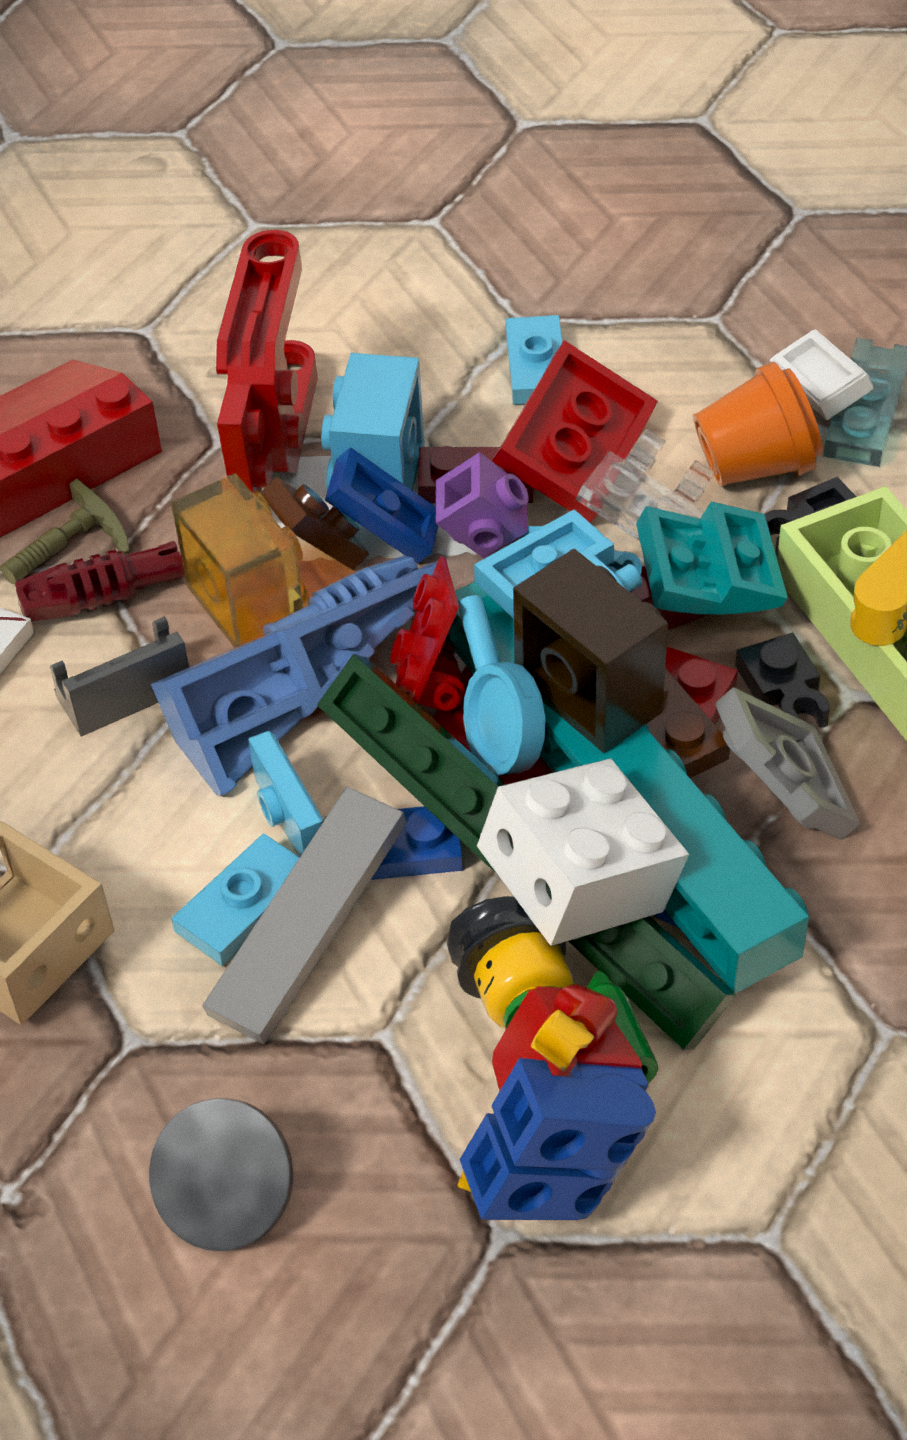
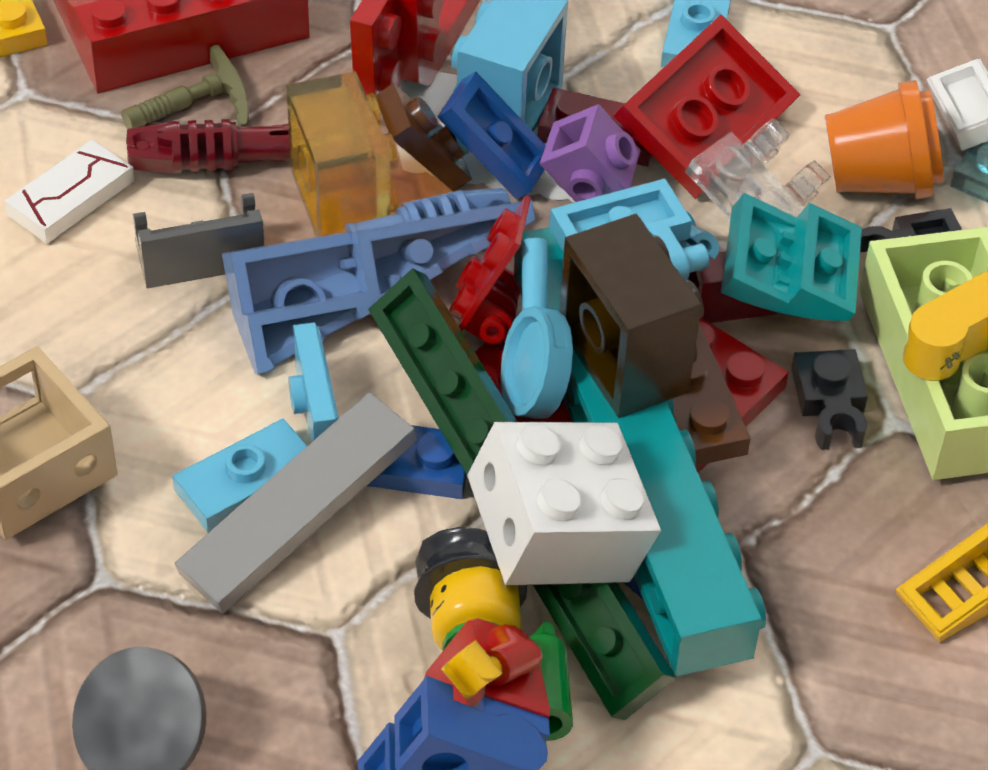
camera: 10 degrees right, 0 degrees up
light grey plate [715,687,861,840] -> none

